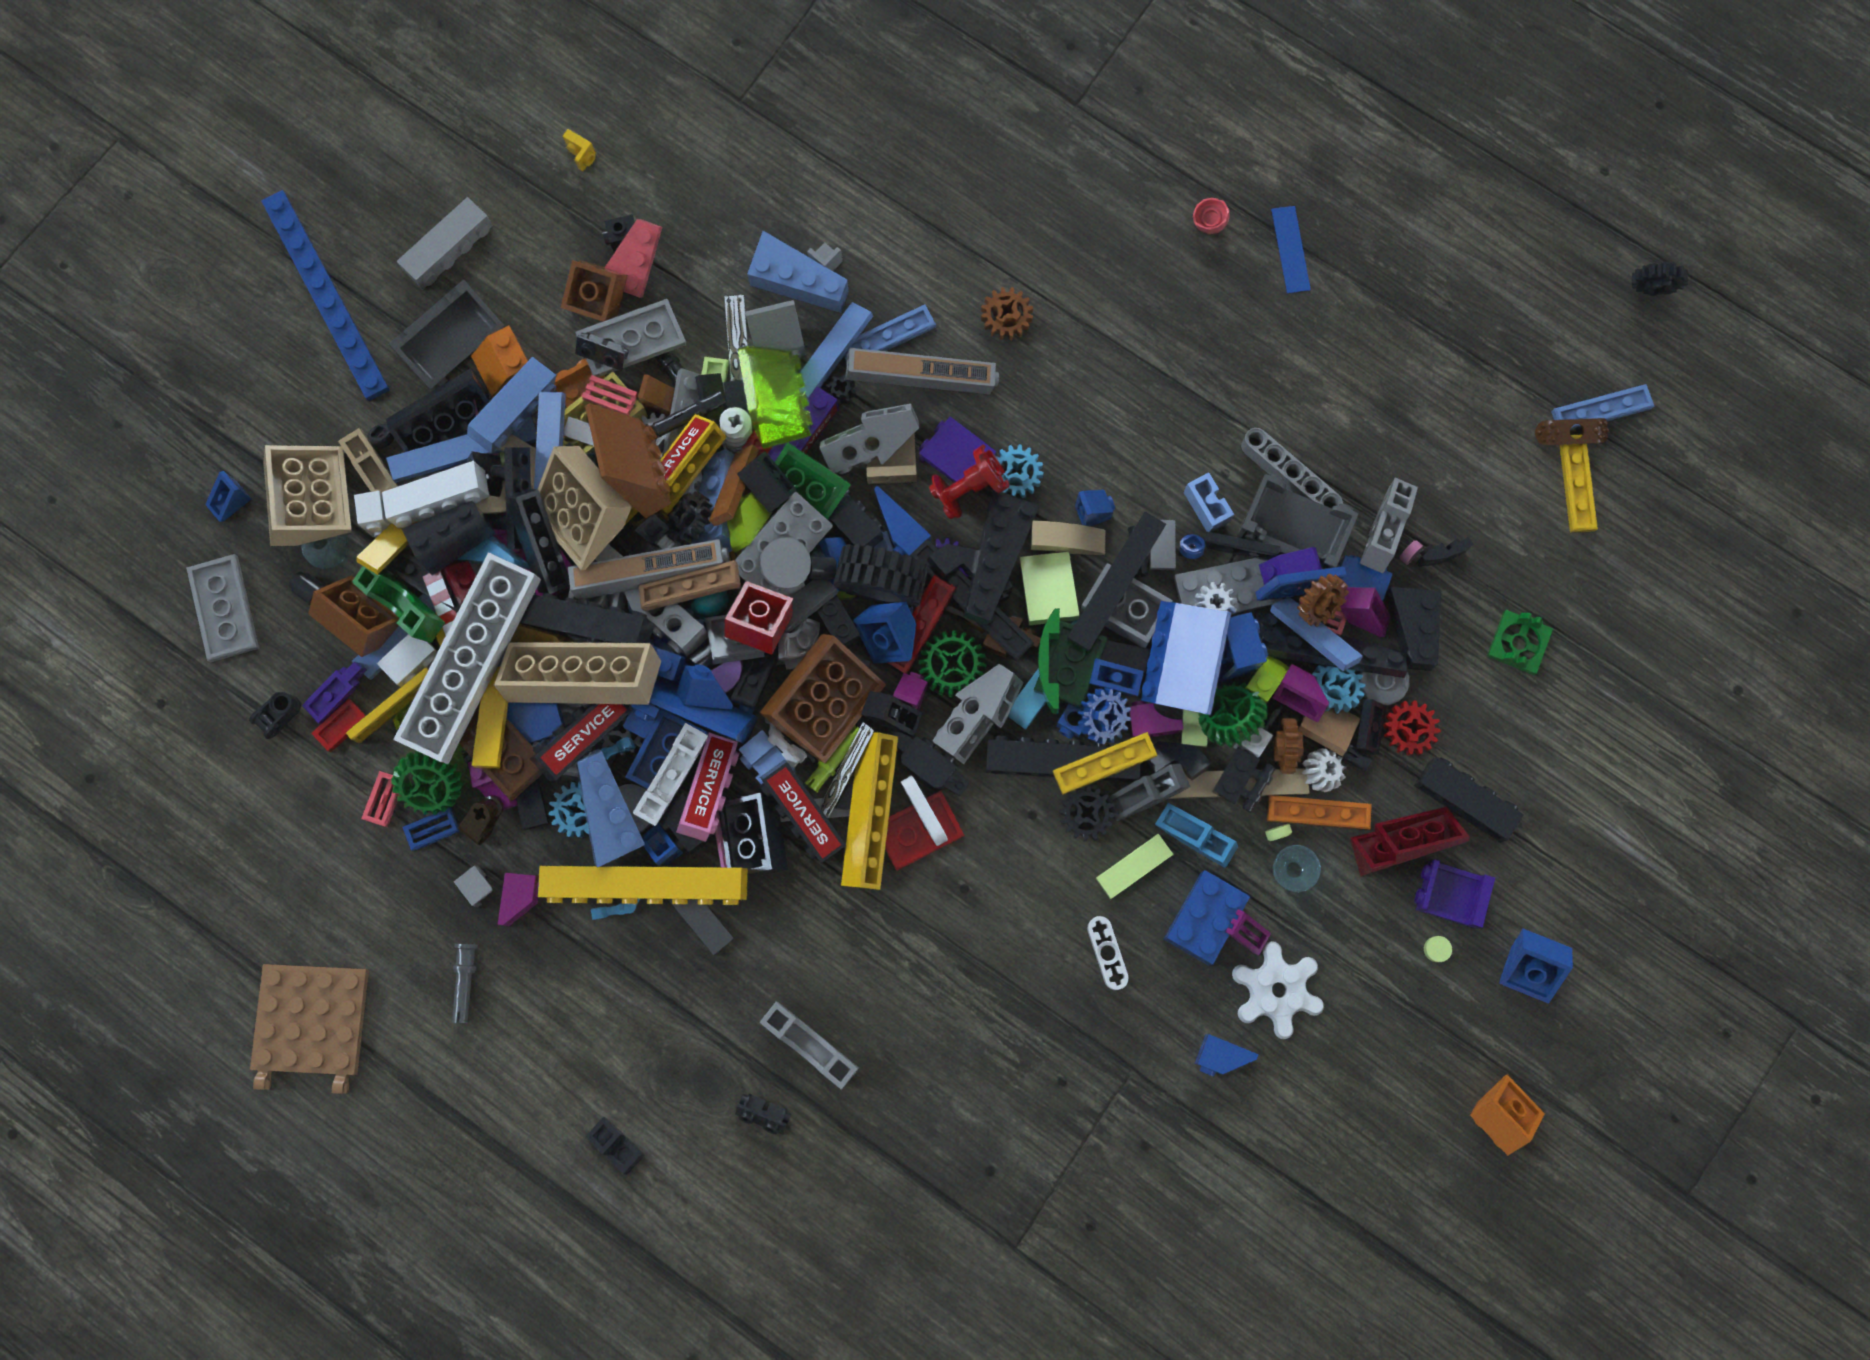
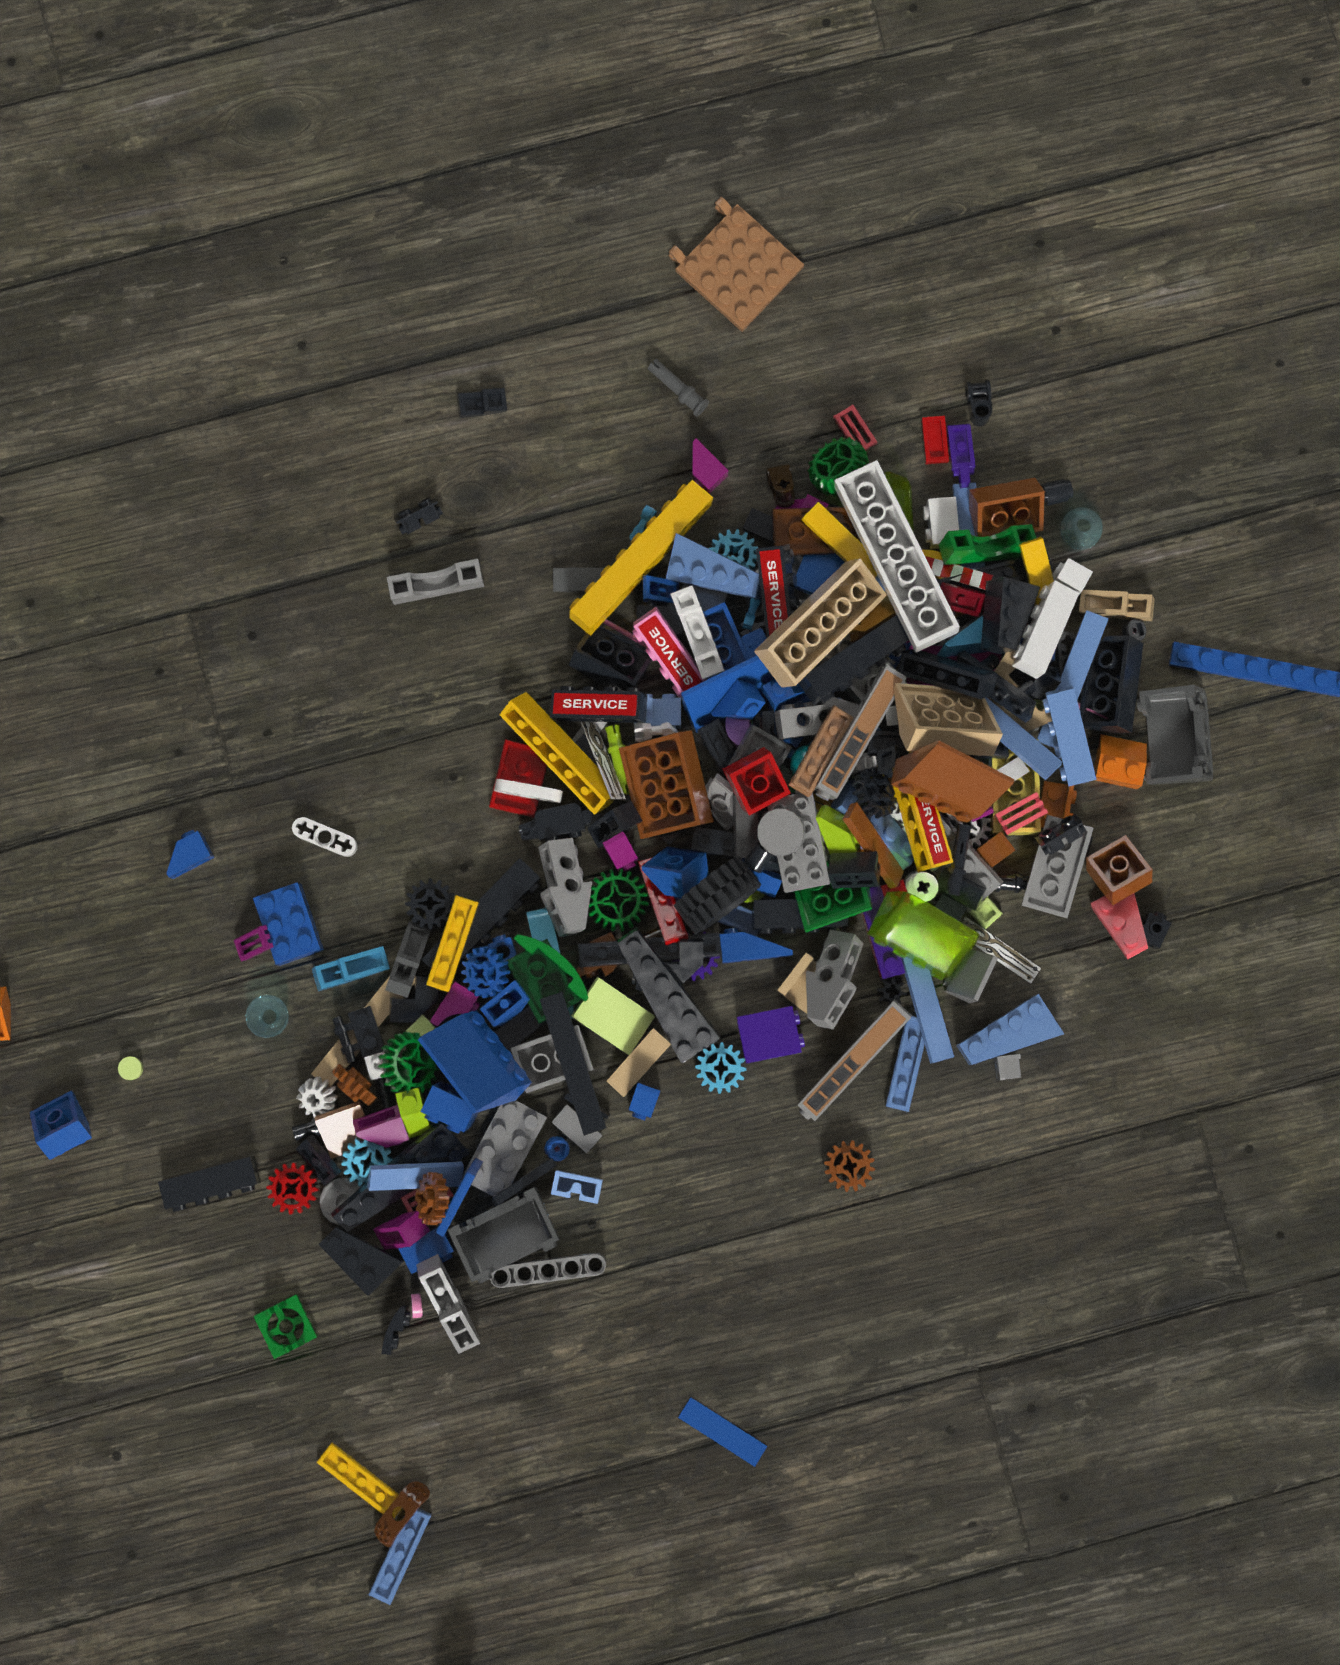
camera: 130 degrees right, 5 degrees up
light grey tile [186,554,259,662] -> none
blue slope [205,471,251,522] -> none
tan slope [263,445,351,546] -> none
yellow tile [346,667,429,743] -> none
light grey brick [397,197,493,290] -> none
blue tile [402,807,461,851] -> none
light grey panel [454,865,493,908] -> none
yellow bracket [563,129,596,171] -> none
red piece [929,445,1009,520] -> none
yellowish green tile [1096,834,1174,899] -> none
coral hair [1193,198,1230,235] -> none
white gear [1194,582,1237,614] -> none
white plate [1232,941,1324,1039] -> none
dark purple slope [1259,547,1322,585] -> none
yellowish green tile [1265,824,1292,841] -> none
orange tile [1267,795,1372,830] -> none
dark red slope [1351,807,1470,876] -> none
dark purple panel [1414,859,1495,929] -> none

